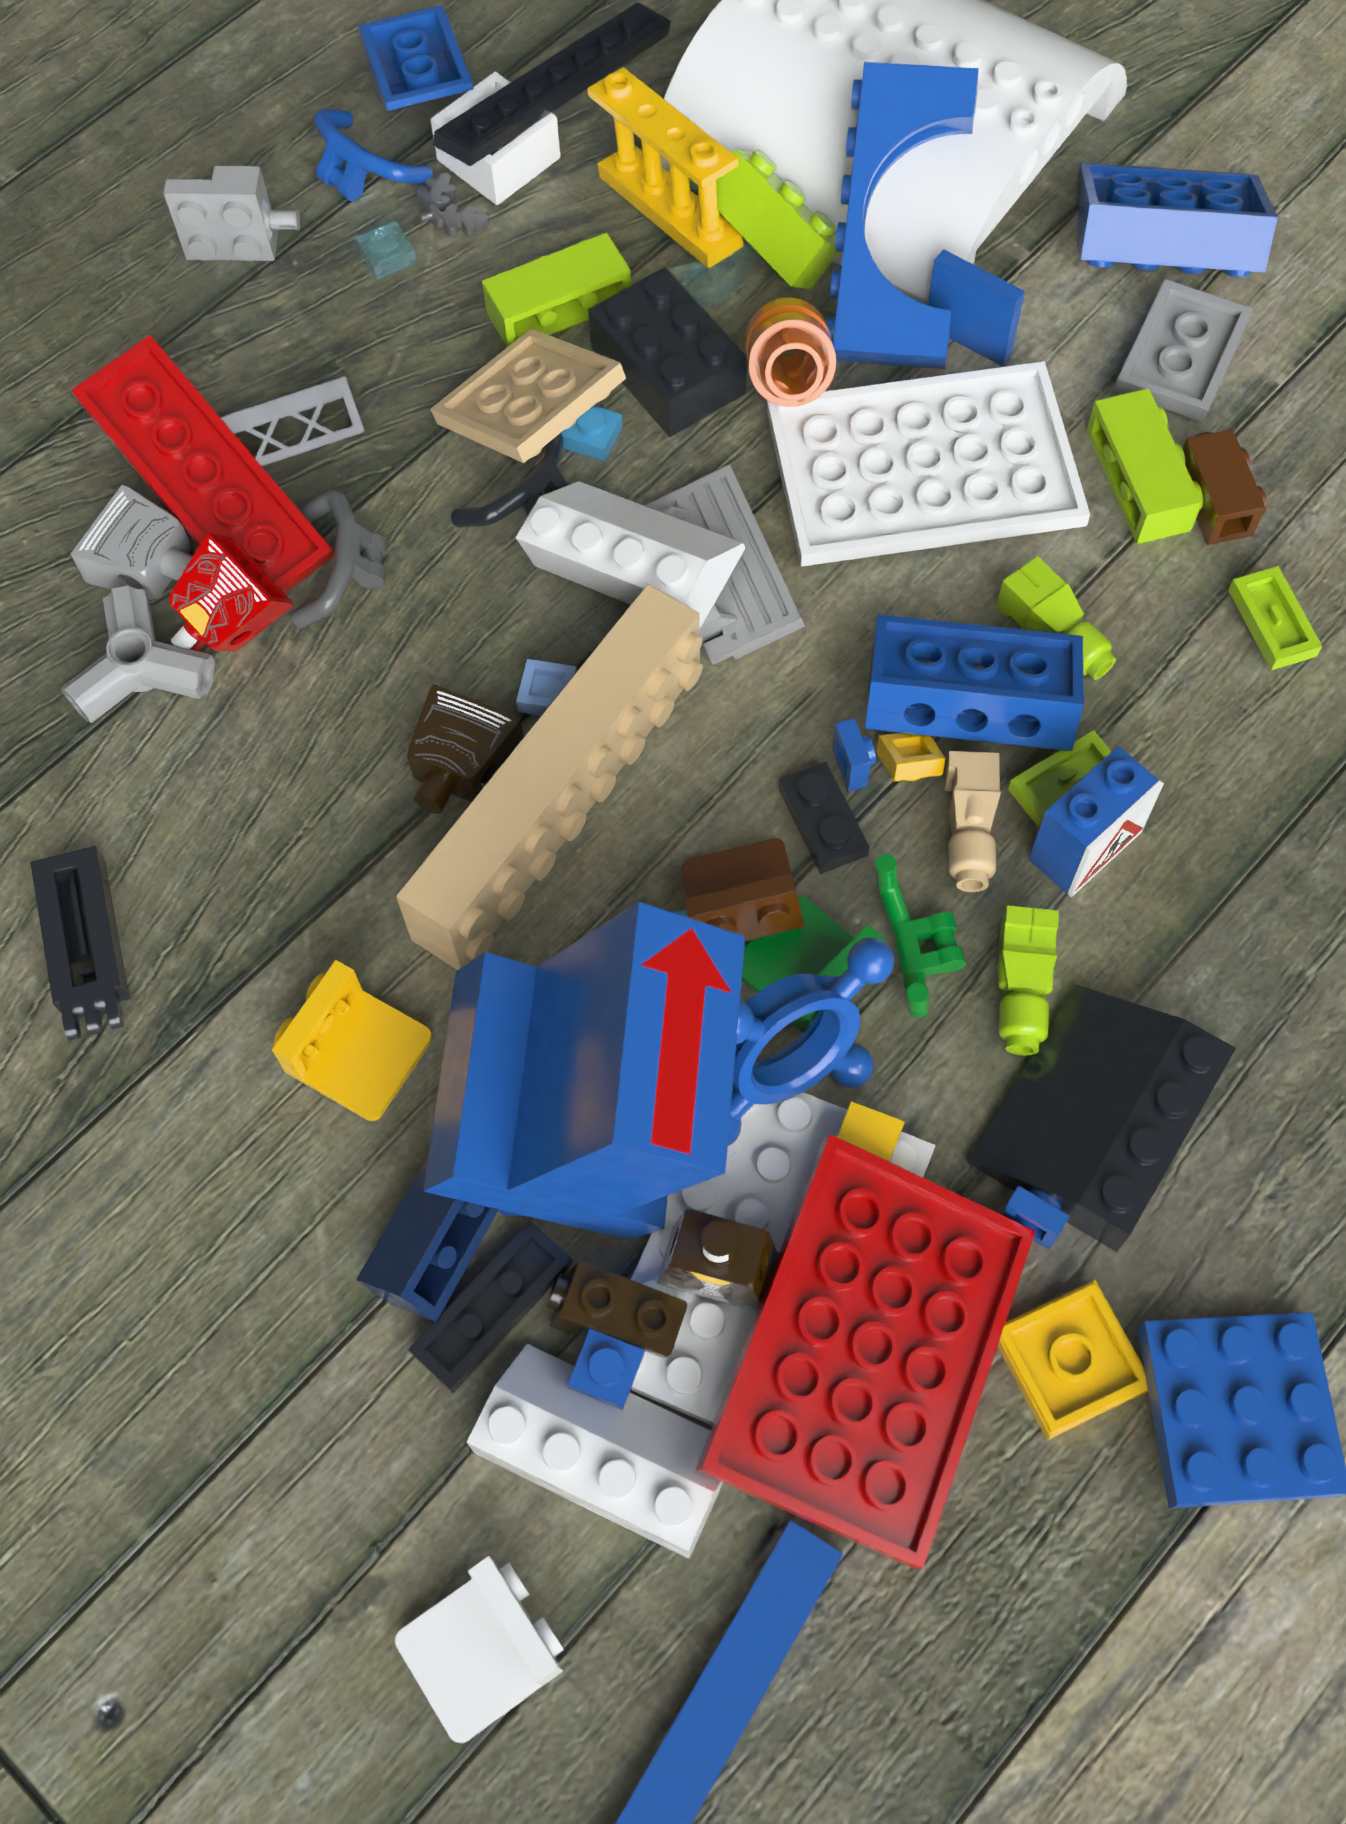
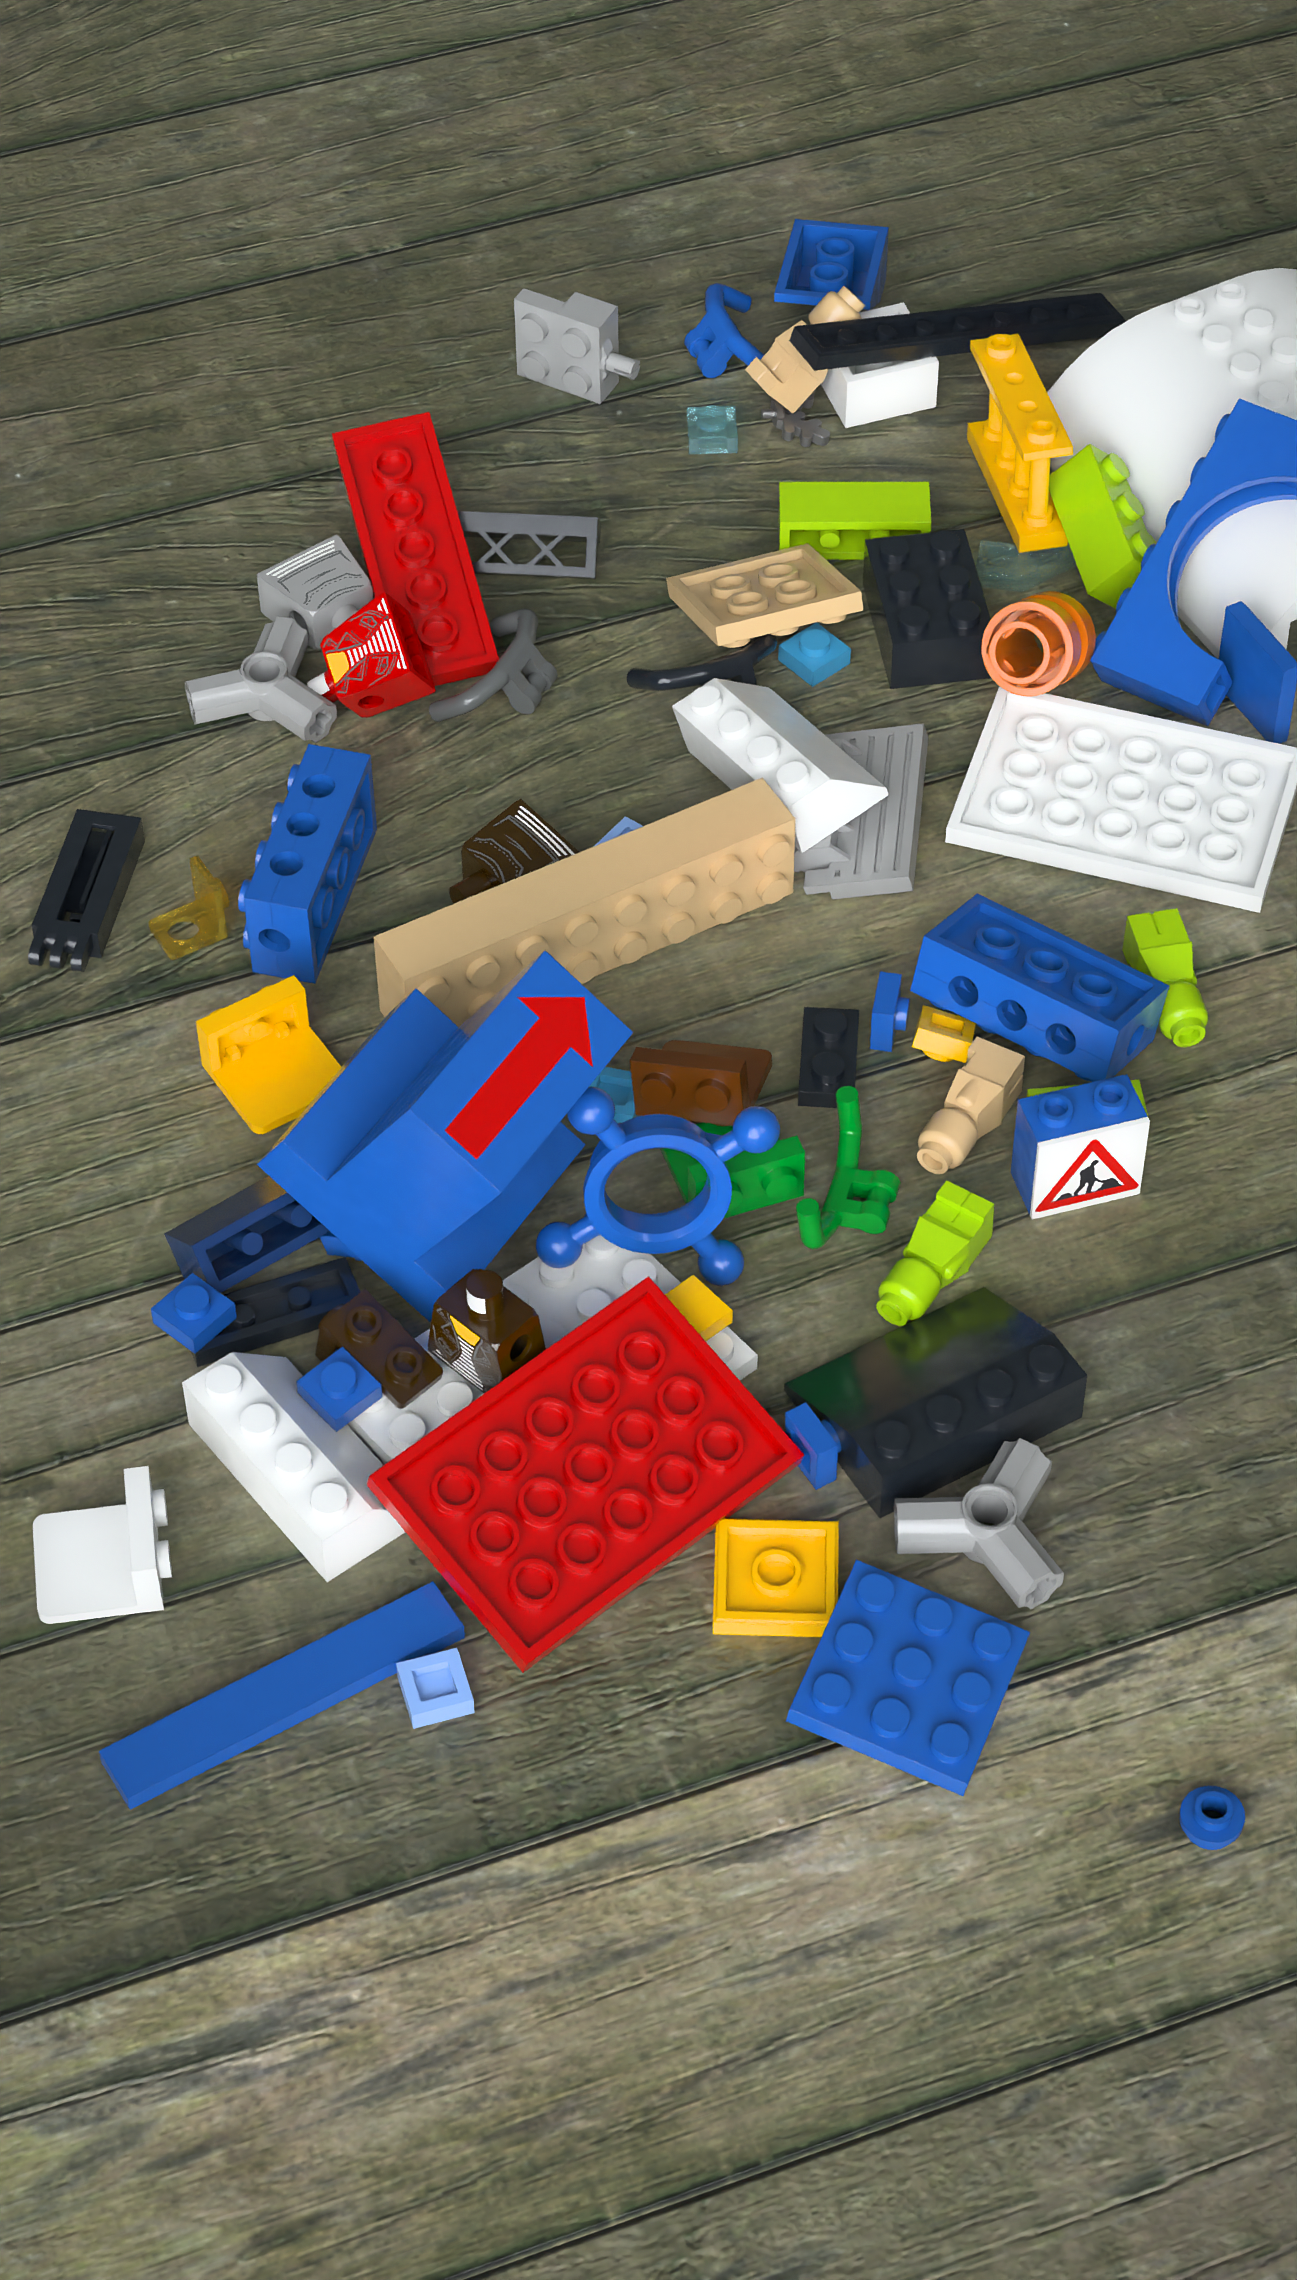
camera: 25 degrees right, 15 degrees down
none -> clear yellow bracket [149,855,229,960]
none -> blue plate [151,1273,237,1354]
none -> blue brick [238,744,377,984]
none -> light blue plate [396,1648,475,1729]
none -> tan piece [745,286,865,414]
none -> light grey piece [894,1438,1064,1609]

